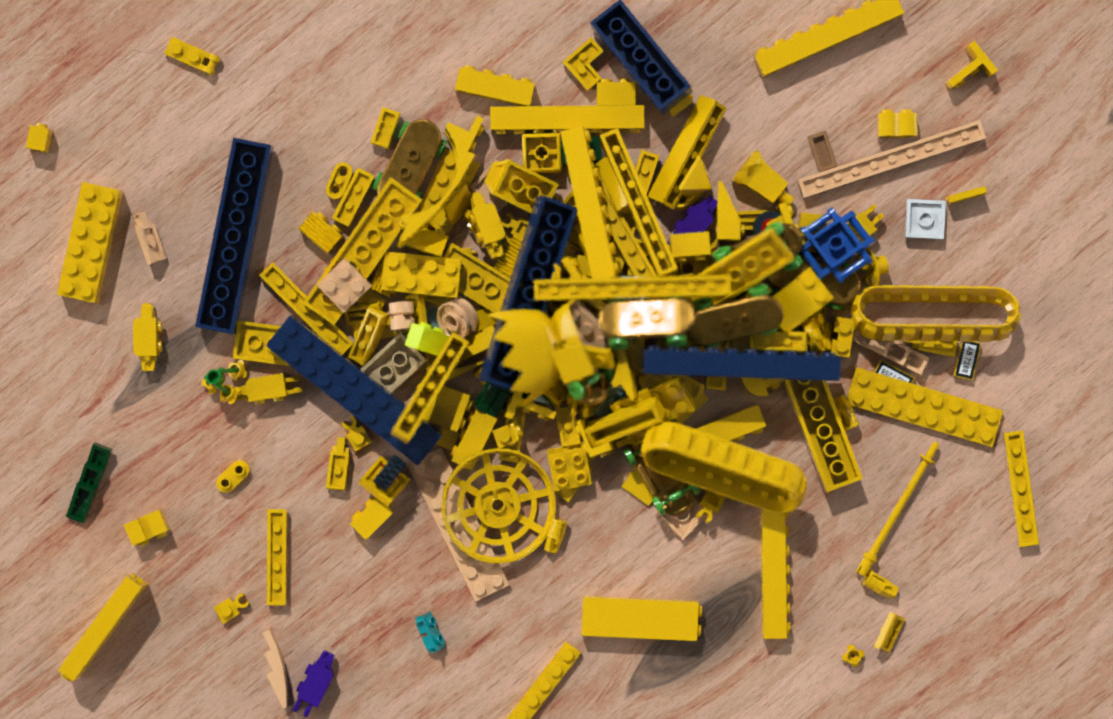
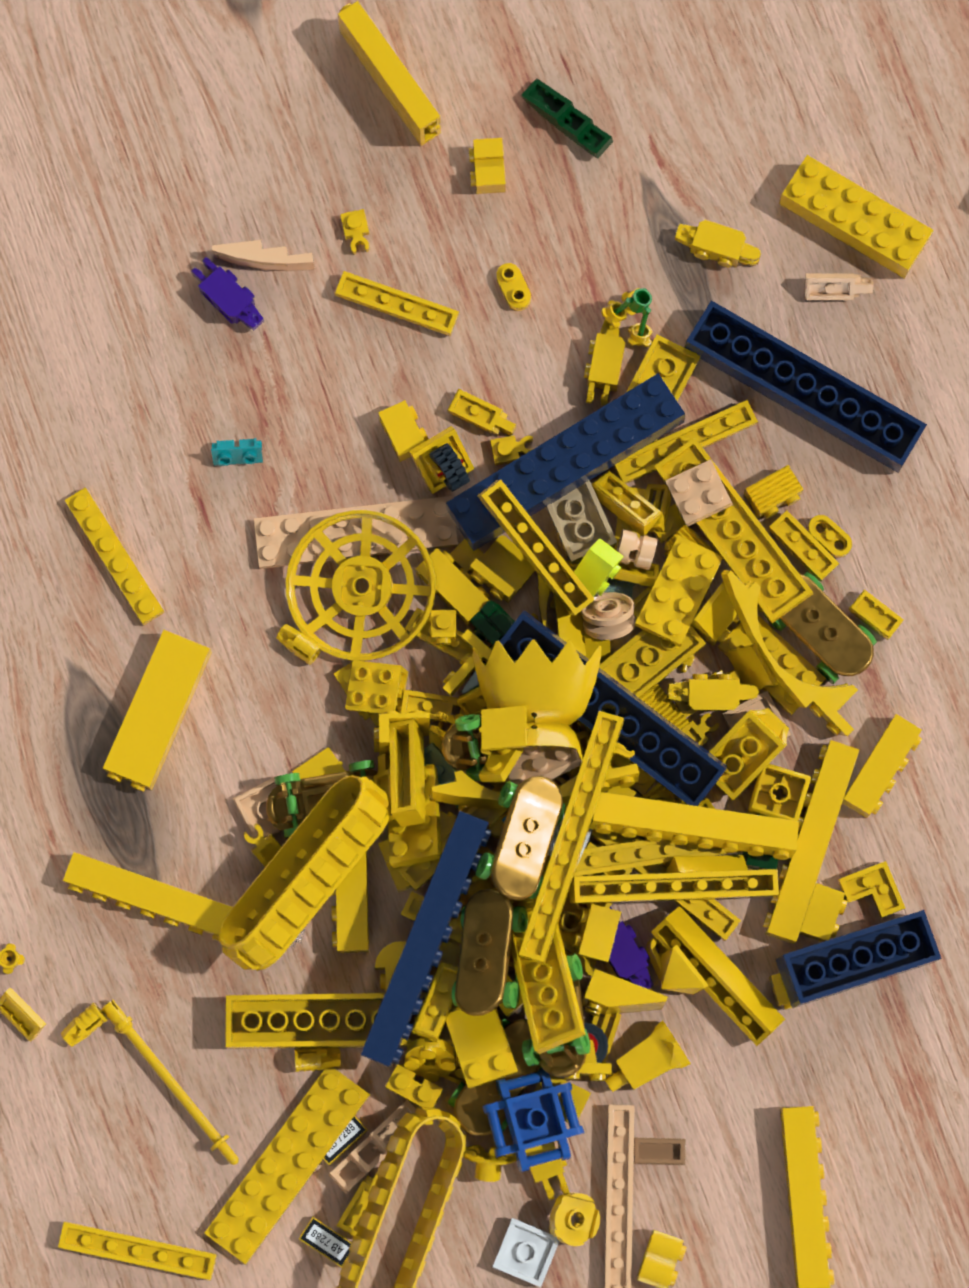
camera: 105 degrees right, 10 degrees down
none -> yellow plate [549,1192,600,1246]

